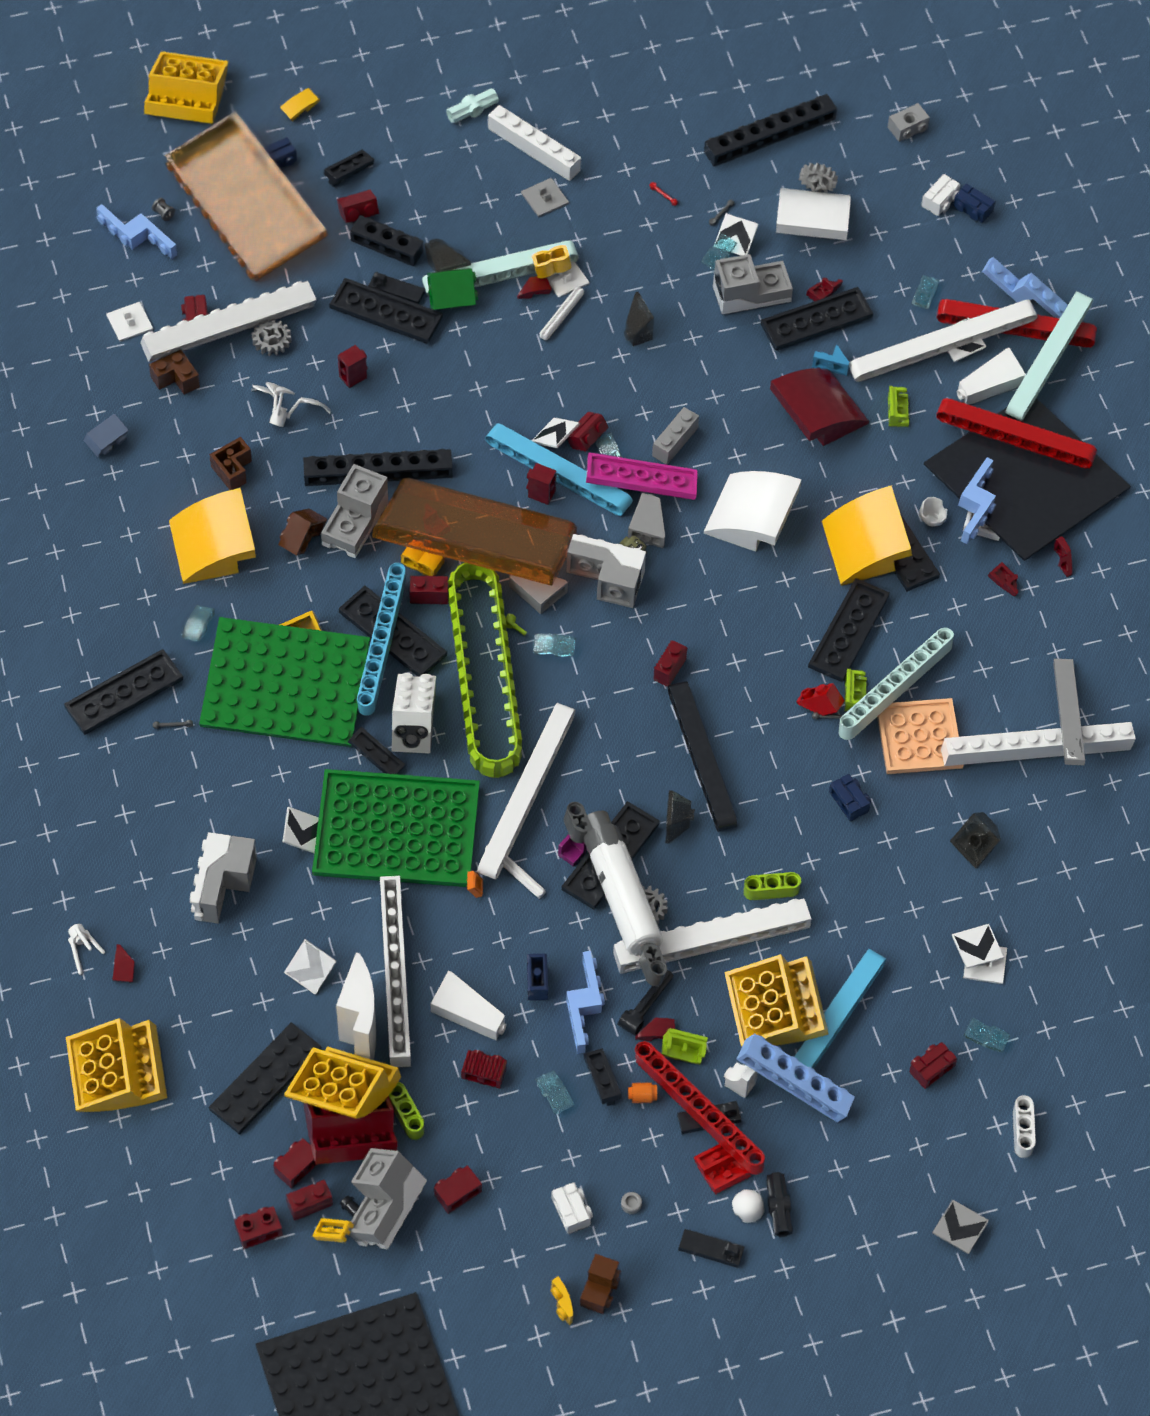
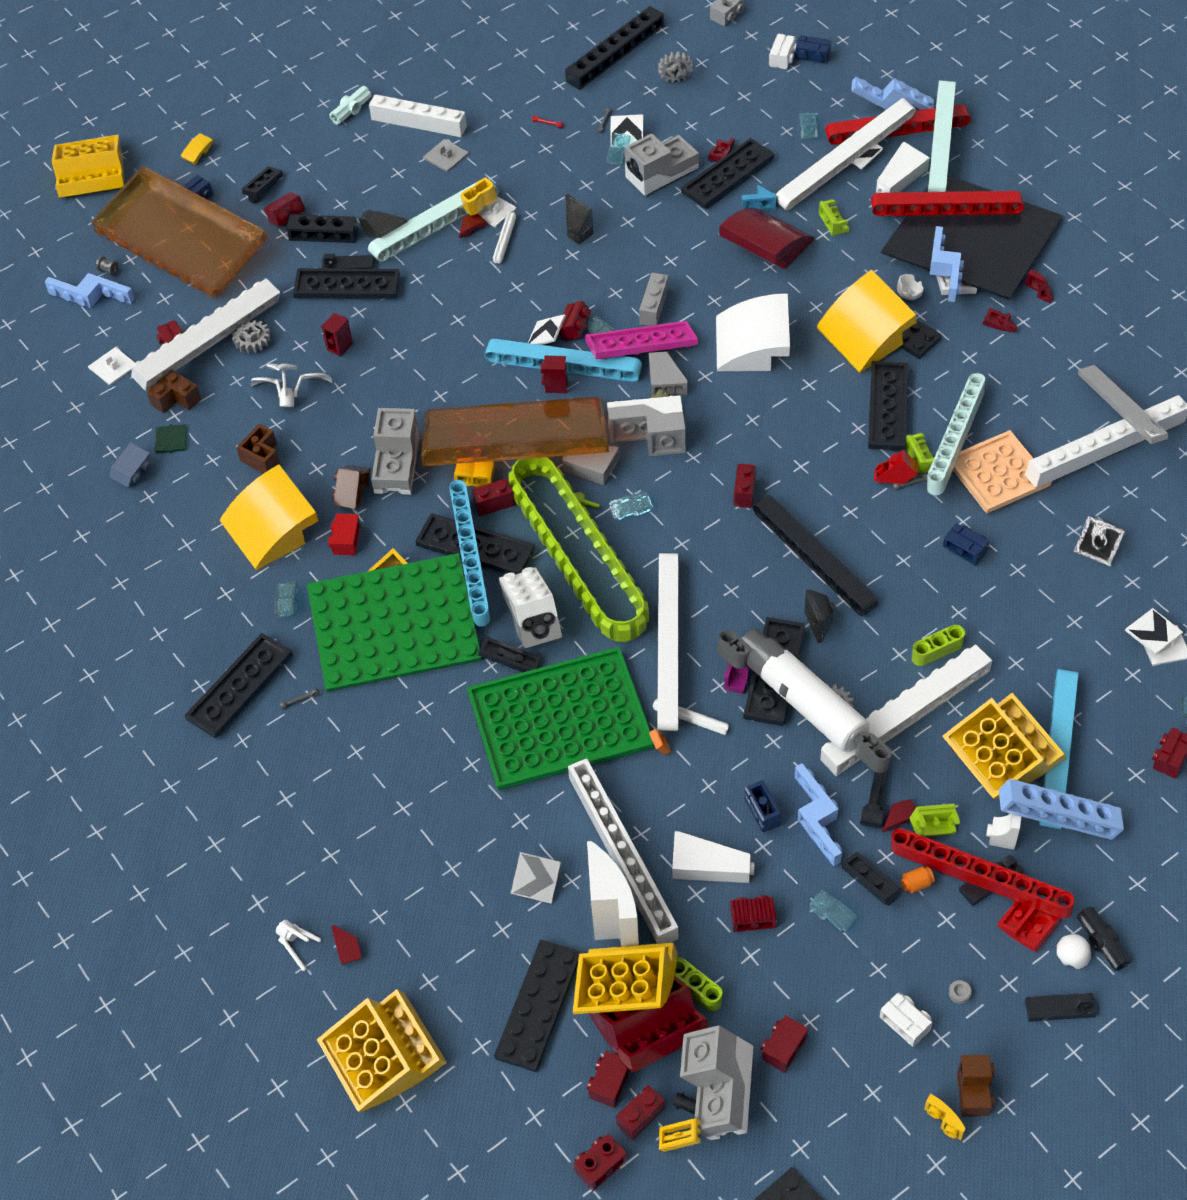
camera: 15 degrees left, 5 degrees down
light grey piece [190,832,257,923] -> none
white piece [283,807,319,853] -> none
black brick [303,449,453,486] -> none
green brick [427,268,478,310] -> none
white slope [776,188,850,240] -> none
none -> clear green piece [155,424,186,454]
none -> red brick [328,514,361,556]

